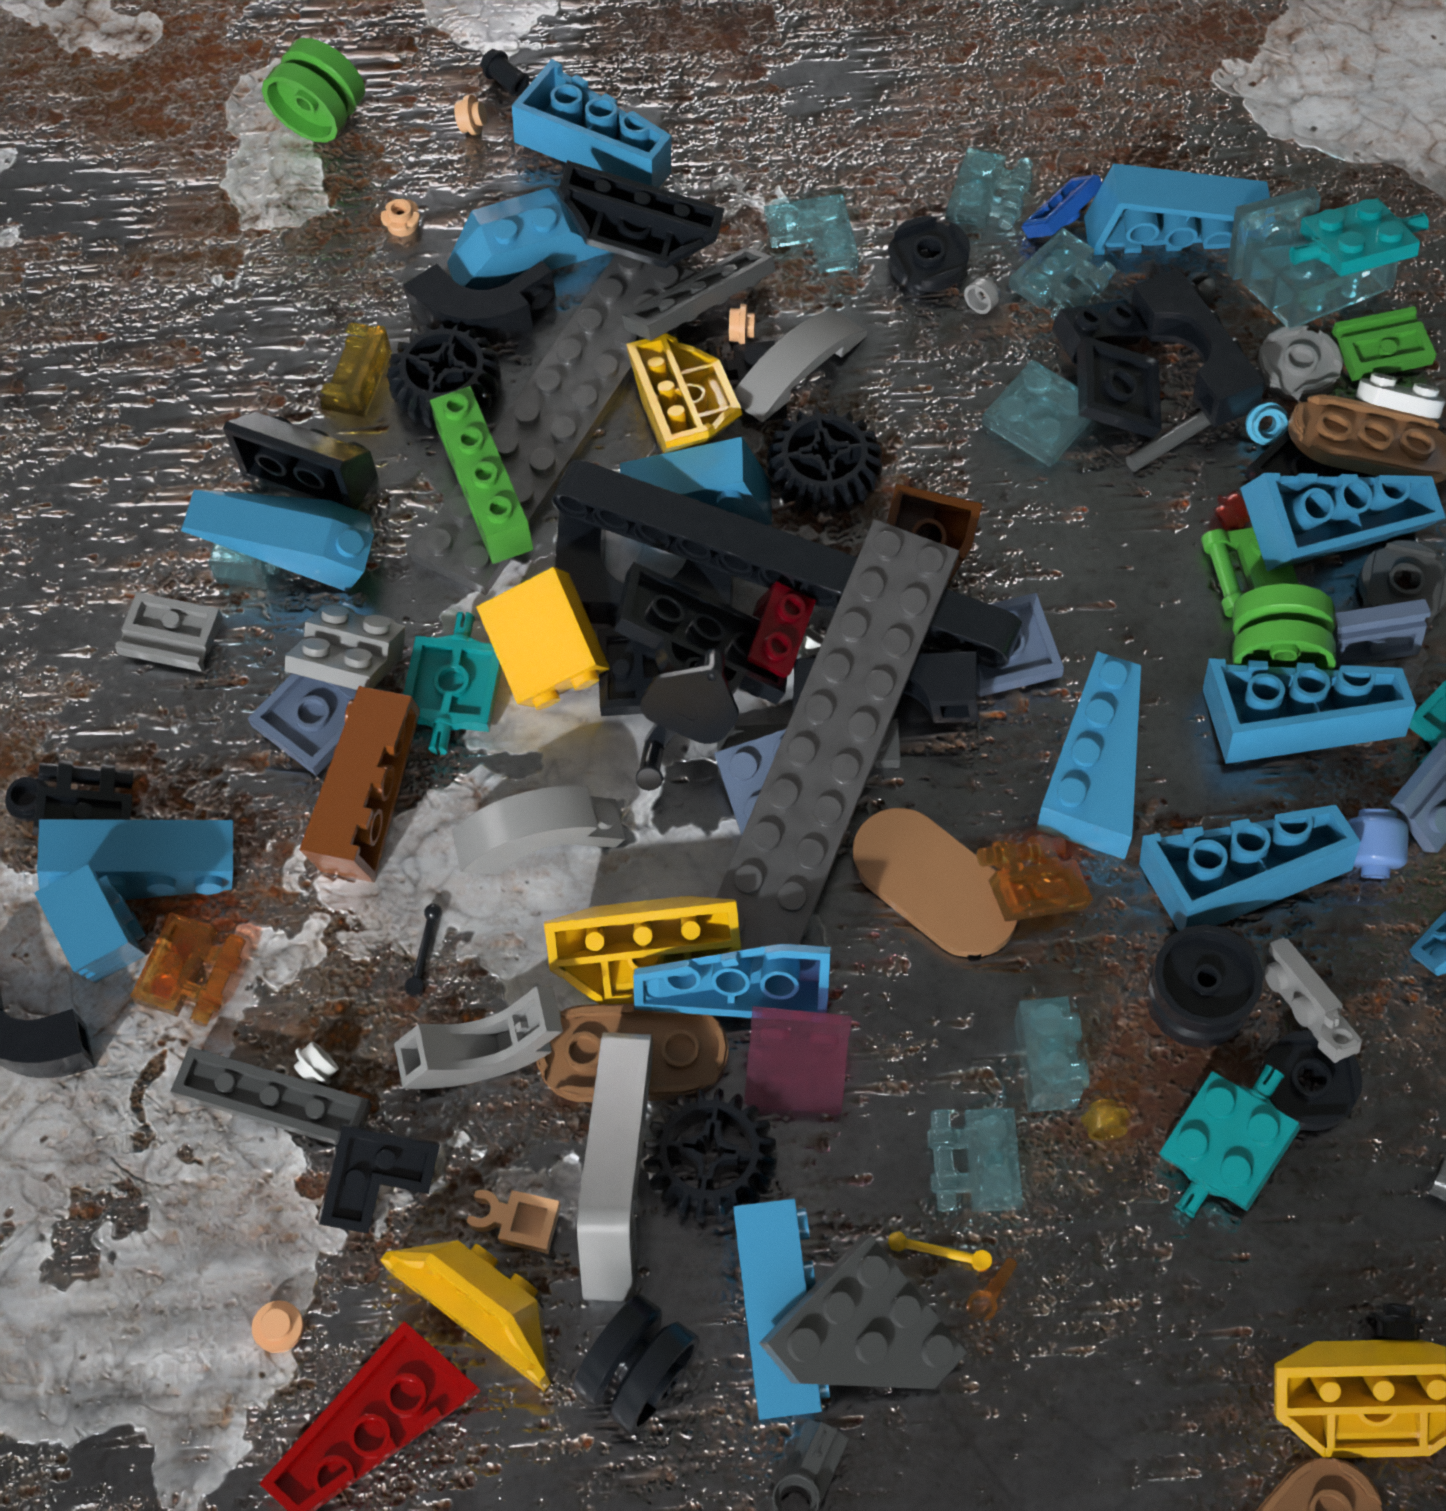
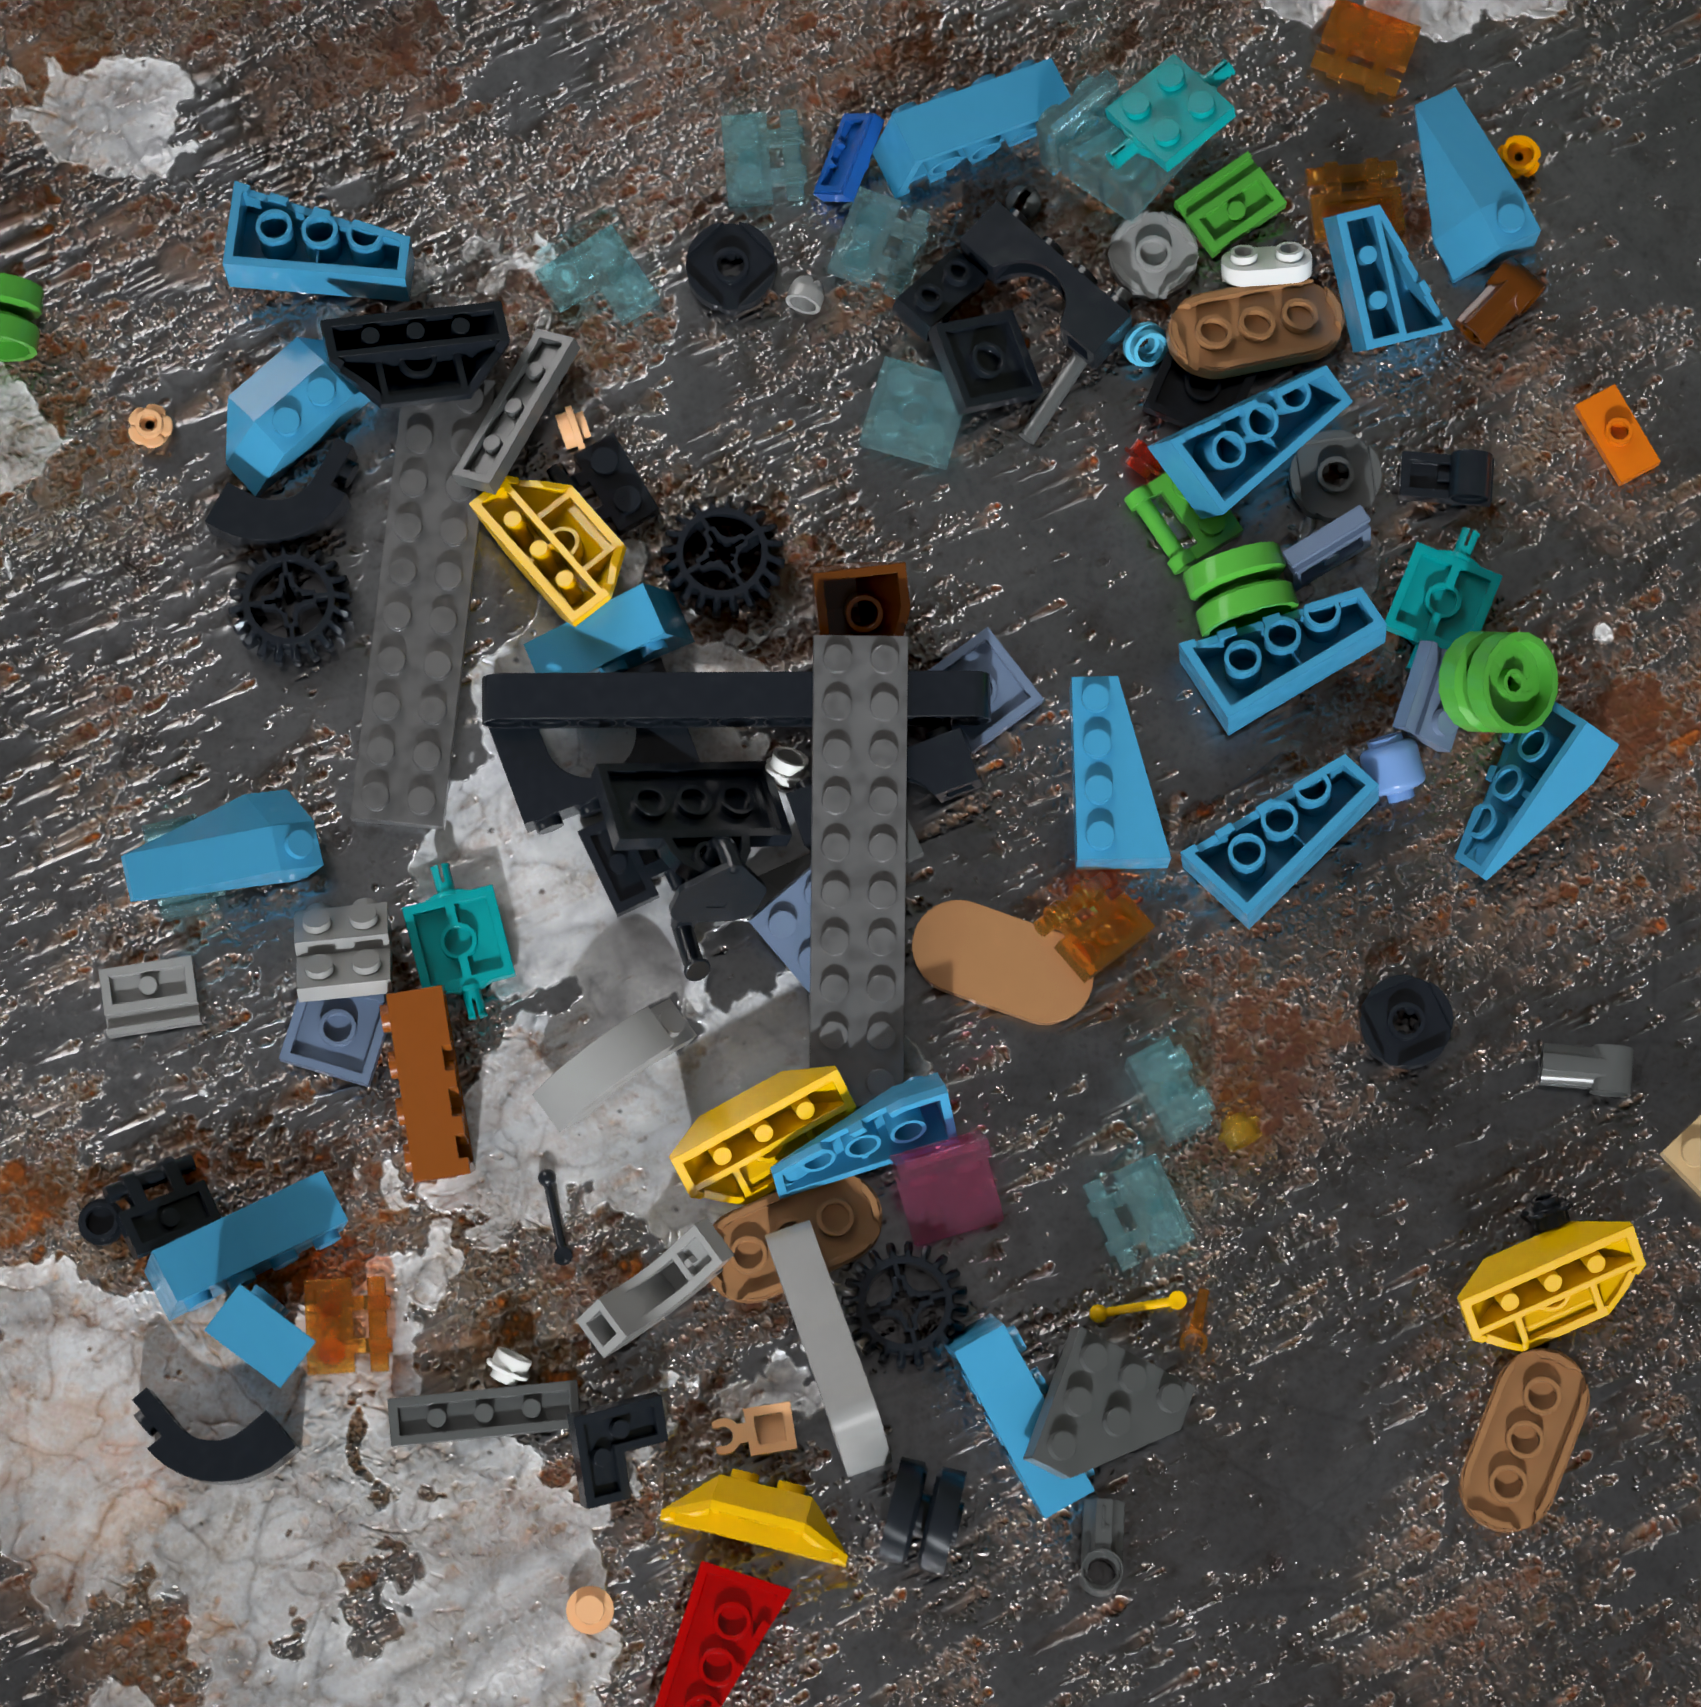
camera: 25 degrees left, 15 degrees up
black slope [223,412,377,510] -> none
clear yellow hinge [320,323,392,418] -> none
bright green brick [430,386,534,564] -> none
light nougat plate [454,94,487,135] -> none
yellow brick [476,567,610,710] -> none
black pin [480,49,530,96] -> none
light grey slope [734,310,867,423] -> none
dark red bracket [747,581,816,678] -> none
black wheel [1145,924,1264,1048] -> none
teal plate [1159,1065,1301,1218] -> none
light grey hinge [1264,937,1362,1063] -> none

